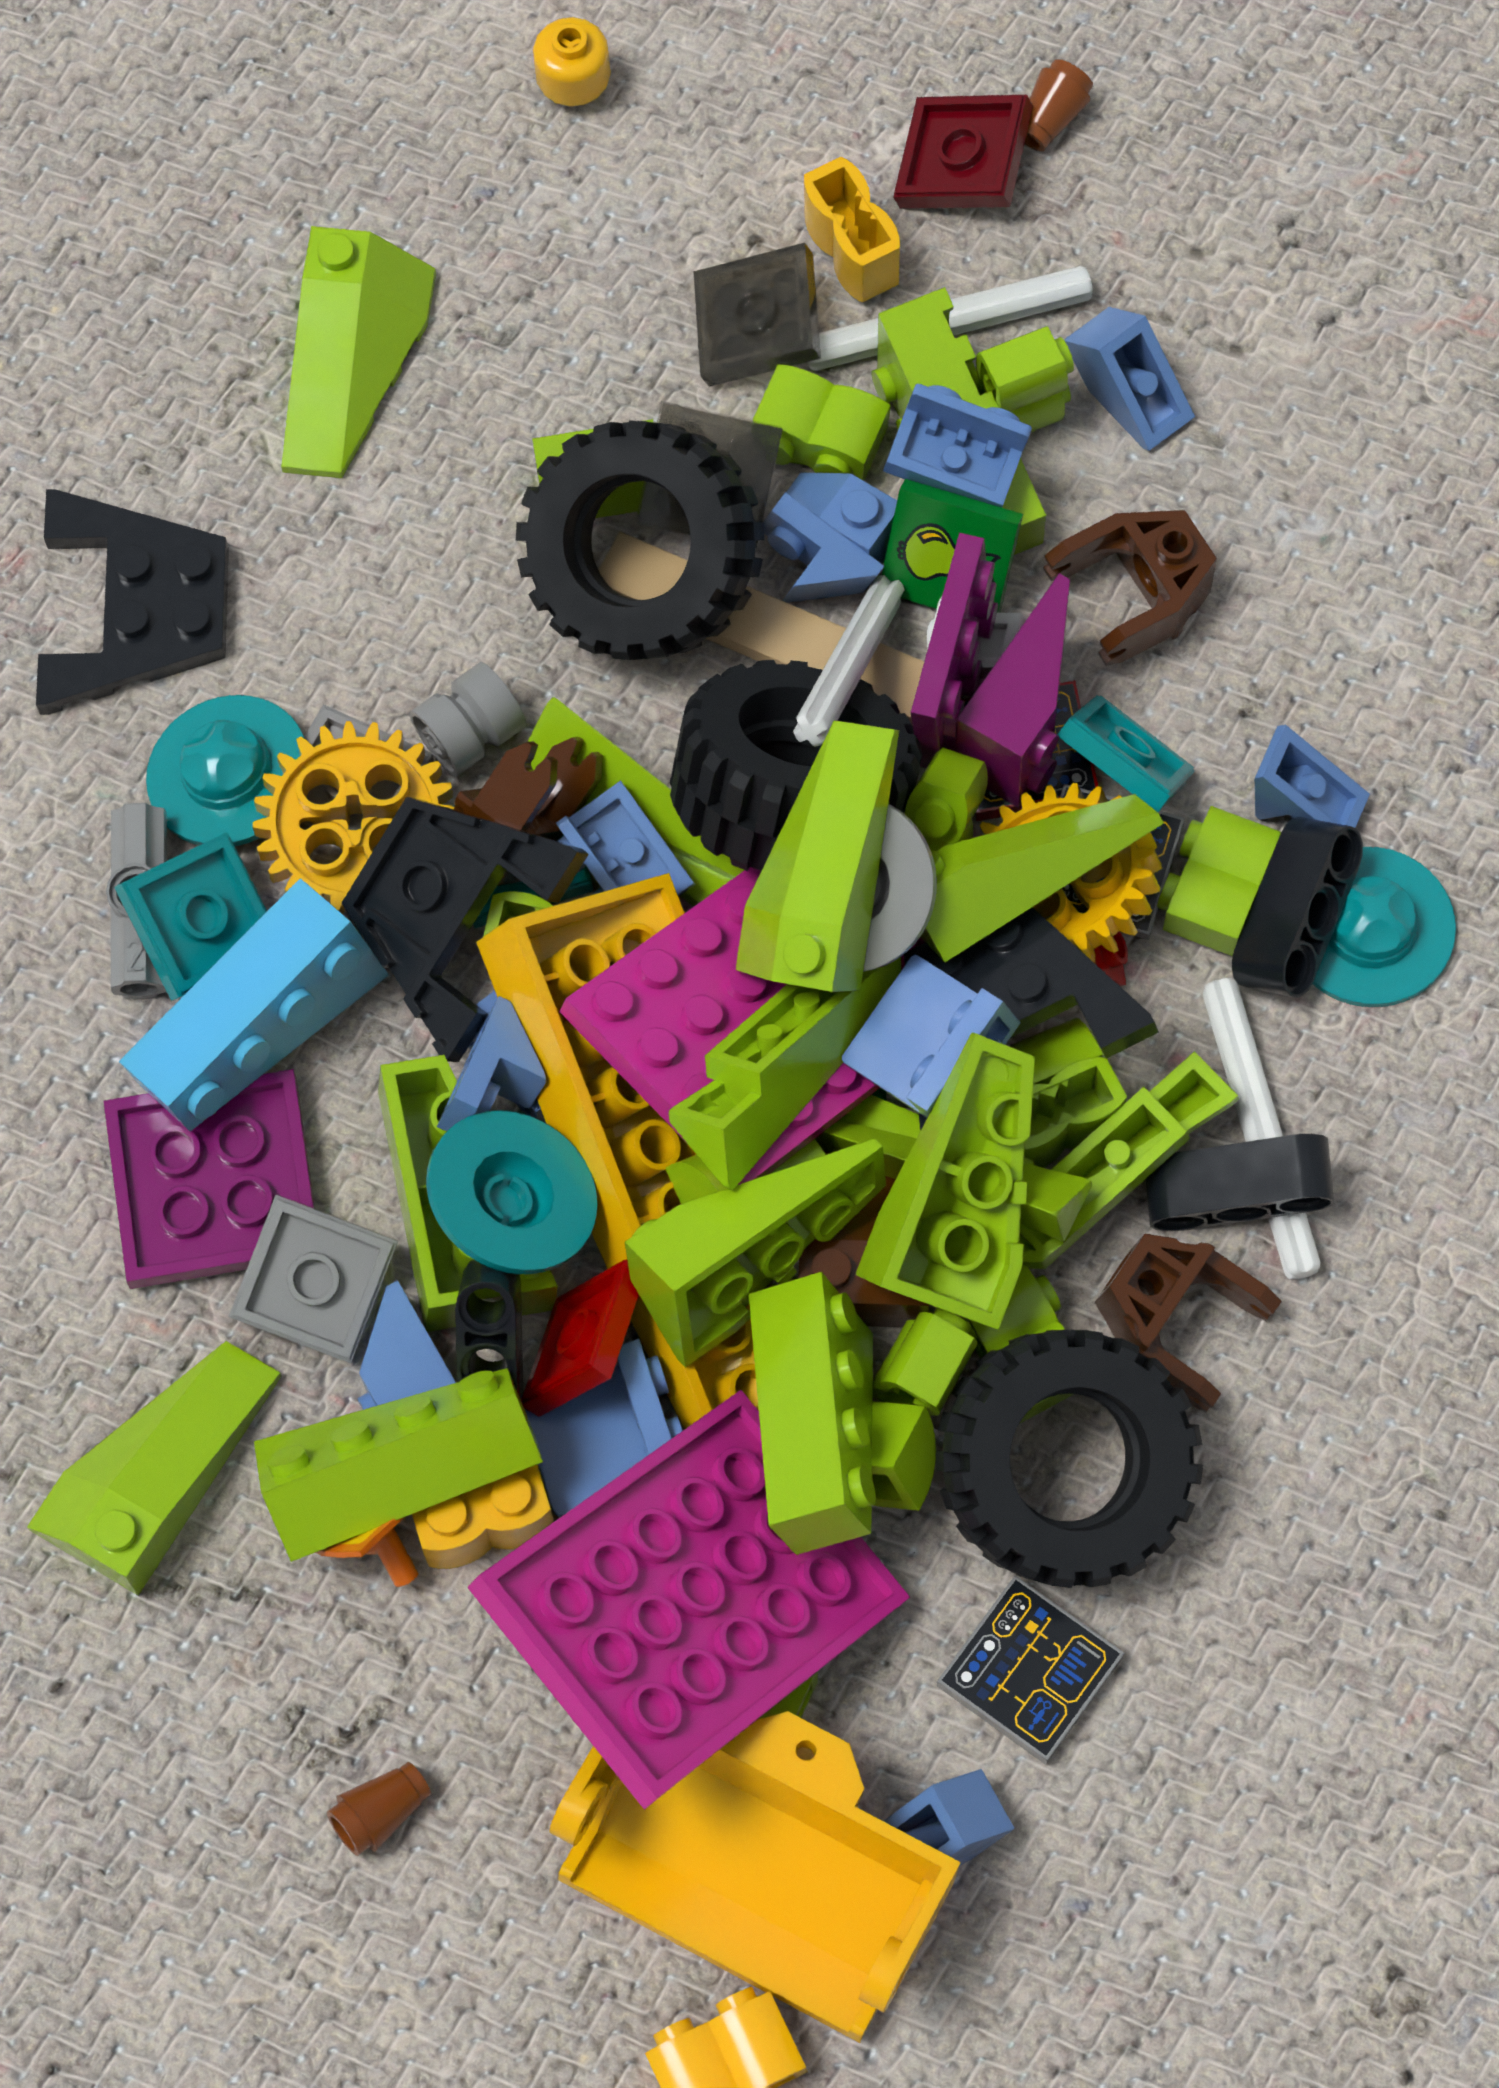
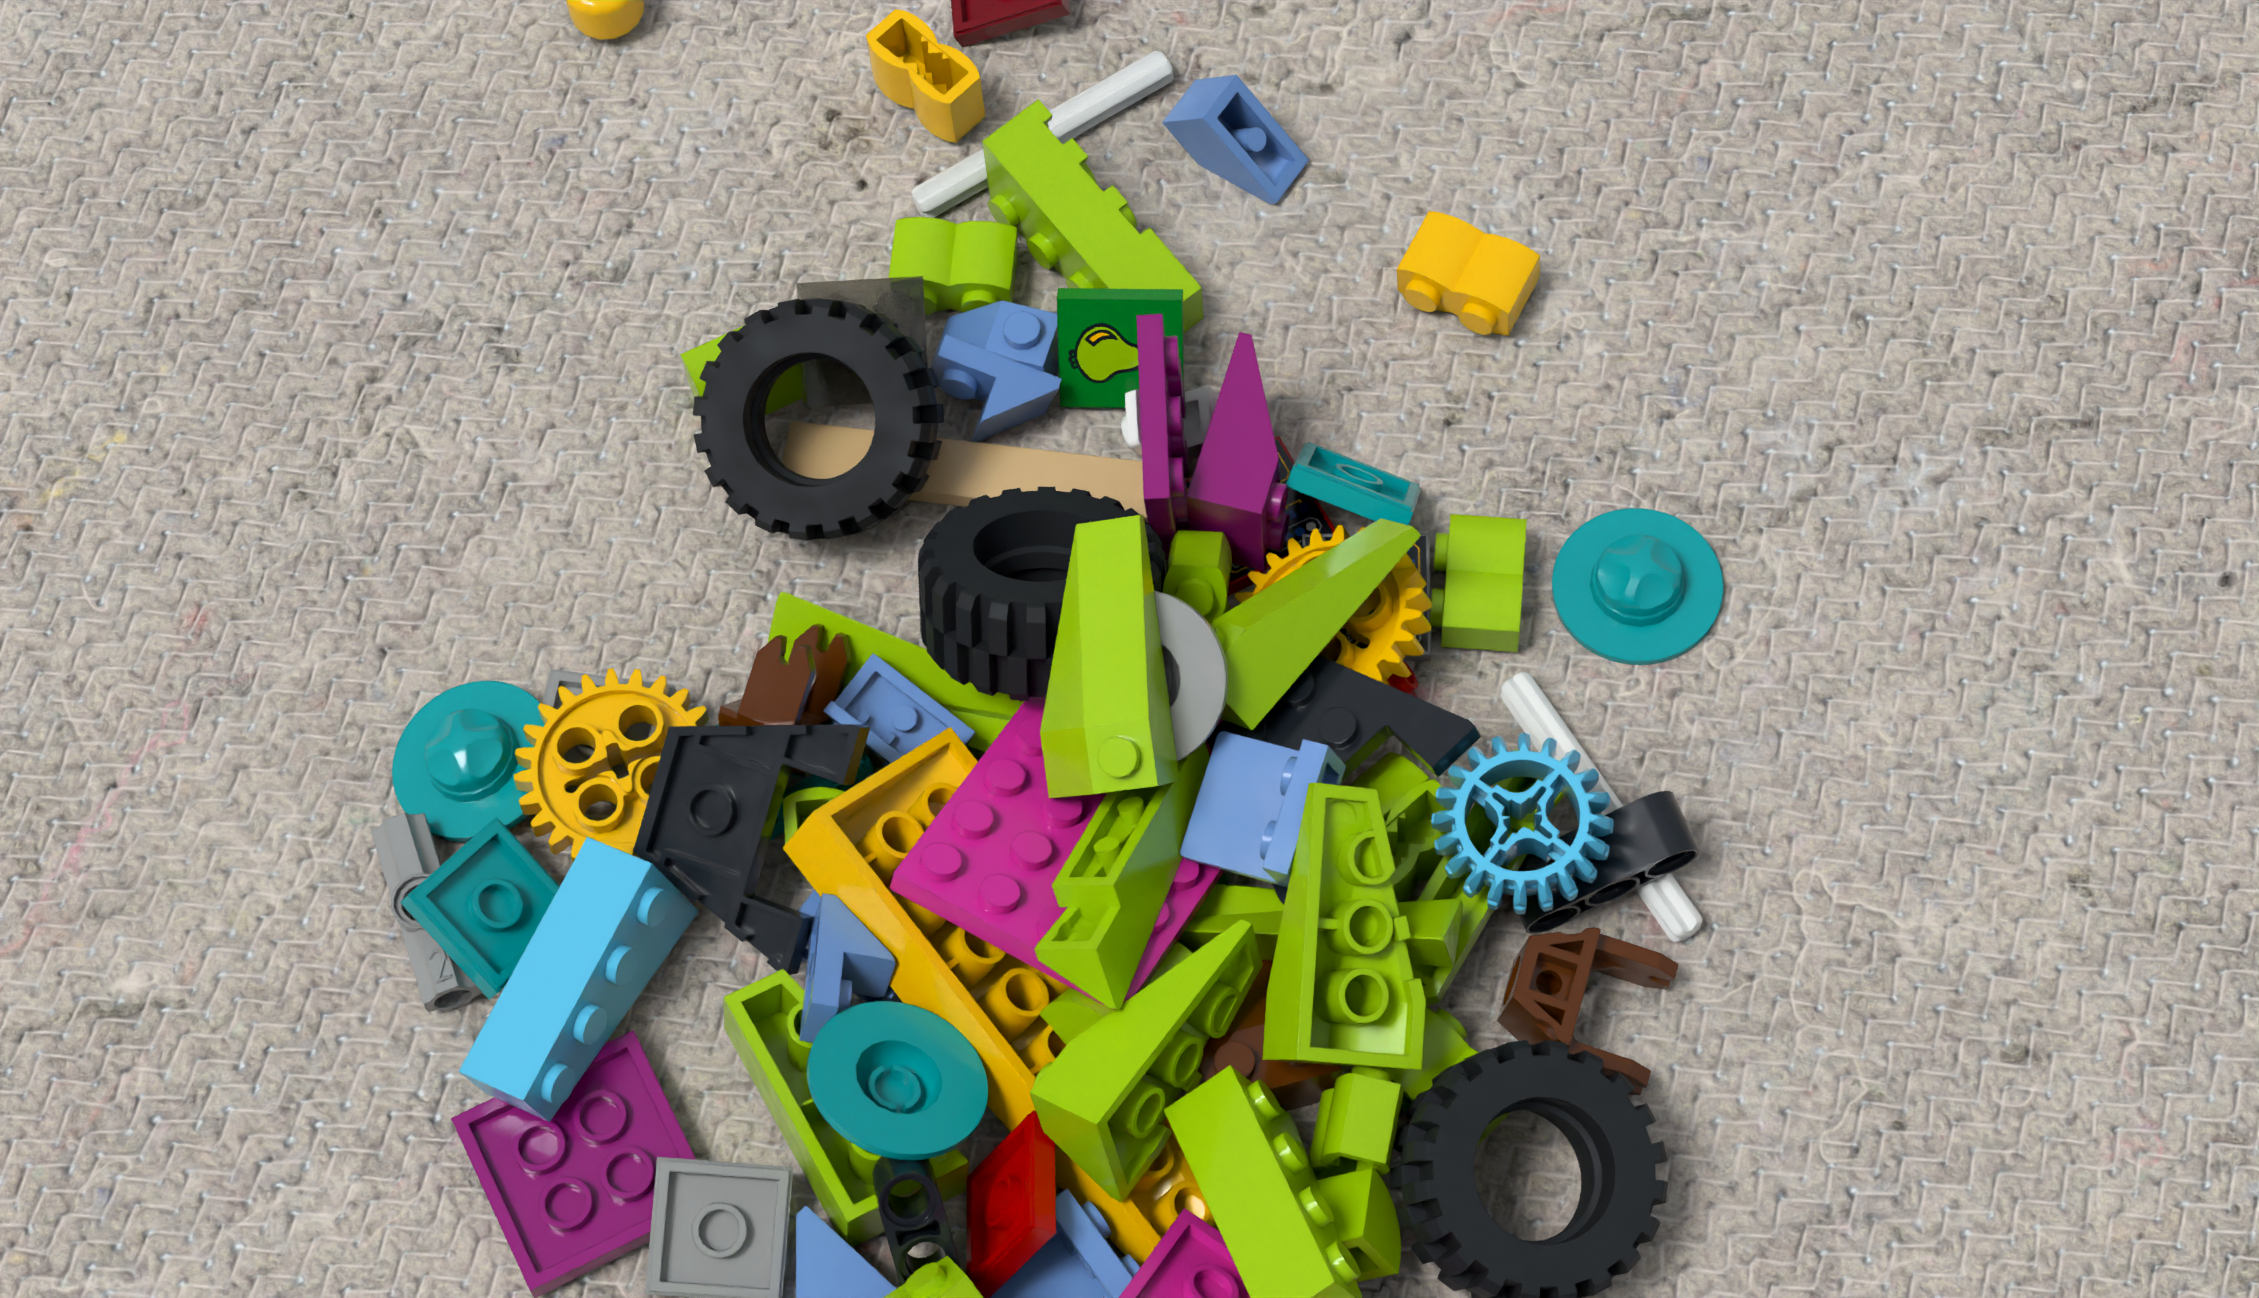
camera: 15 degrees left, 5 degrees down
black wing [36,489,229,715] -> none
lime wedge [281,226,436,478] -> none
light grey wheel [409,662,527,777] -> none
clear smoke plate [693,242,821,387] -> none
white axle [793,575,905,747] -> none
medium blue bracket [883,384,1032,507] -> none
lime brick [976,326,1074,432] -> none
reddish brown piece [1043,510,1217,666] -> none
black beam [1232,817,1363,998] -> none
medium blue slope [1254,724,1370,828] -> none
none -> yellow brick [1397,211,1540,335]
none -> medium azure gear [1431,732,1614,914]

